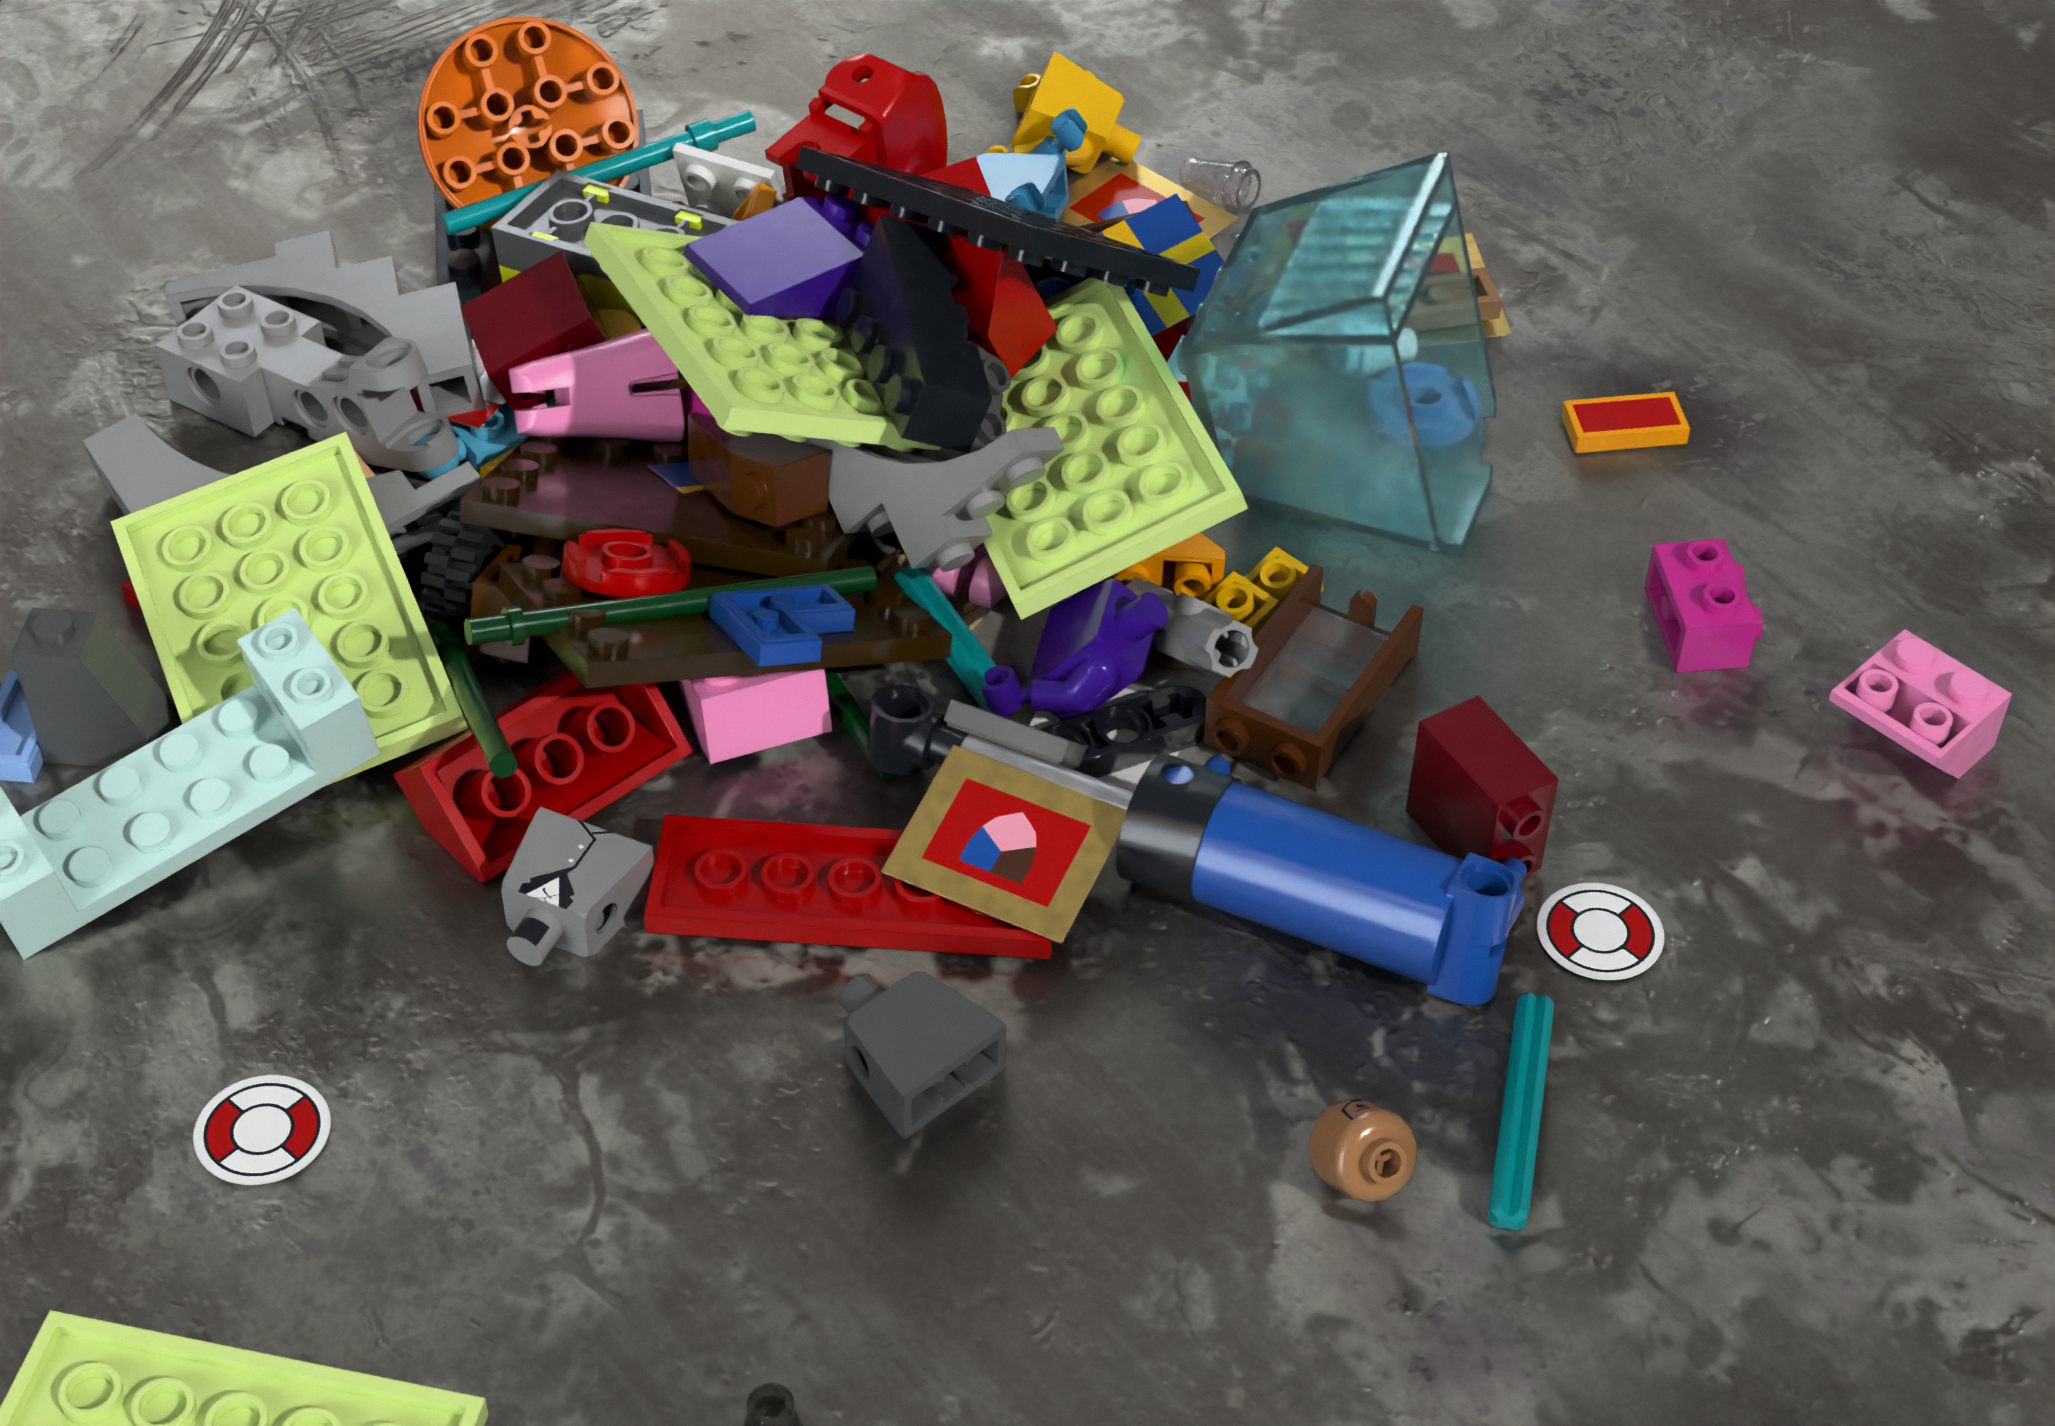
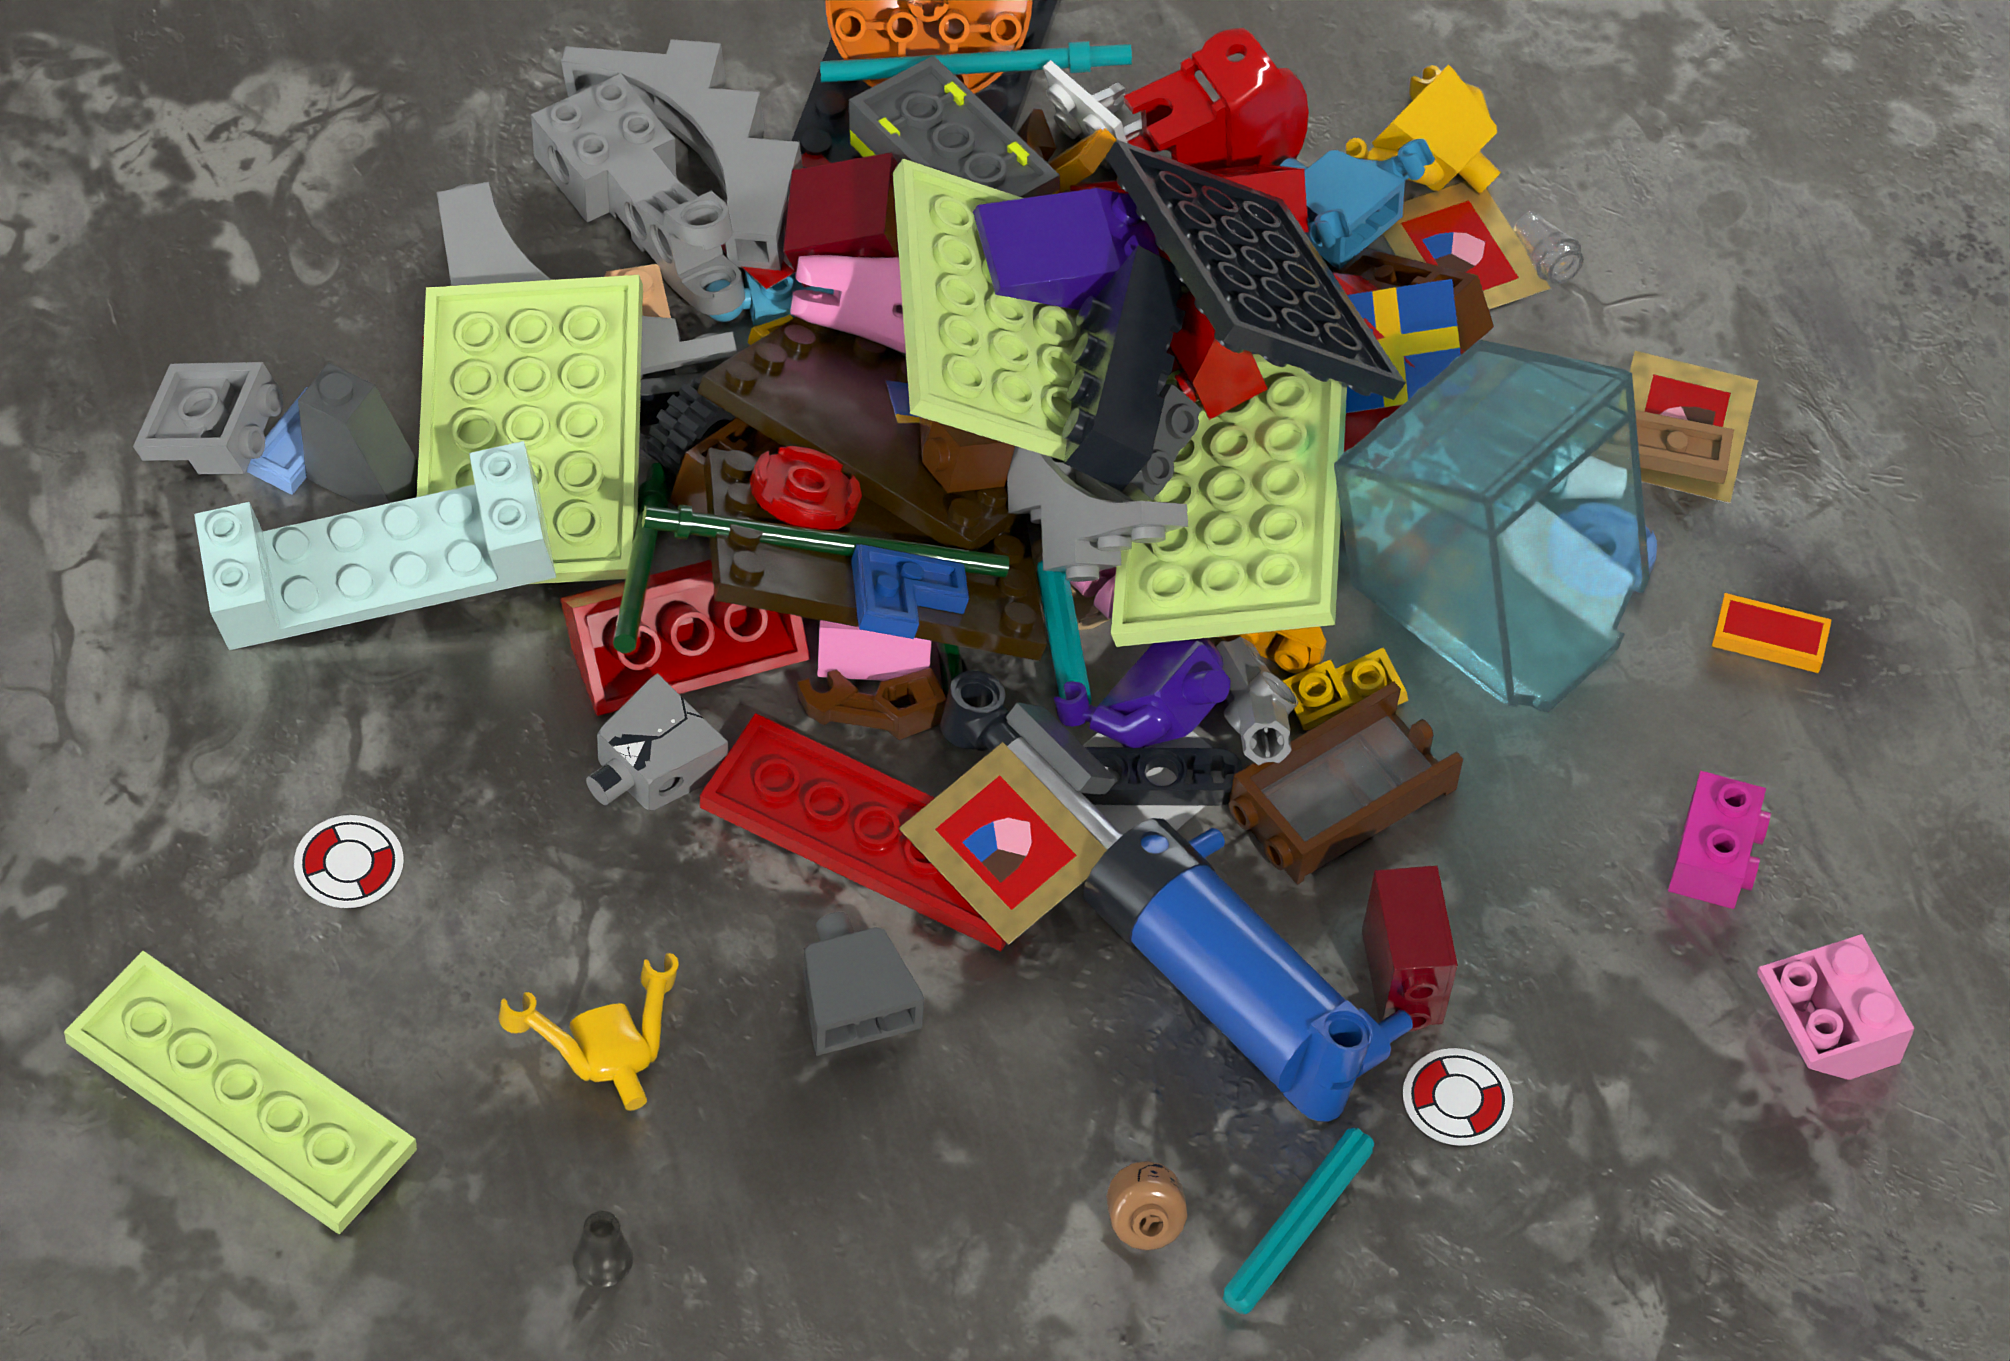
camera: 20 degrees right, 10 degrees up
none -> yellow piece [498,953,679,1111]
none -> reddish brown piece [797,668,947,740]

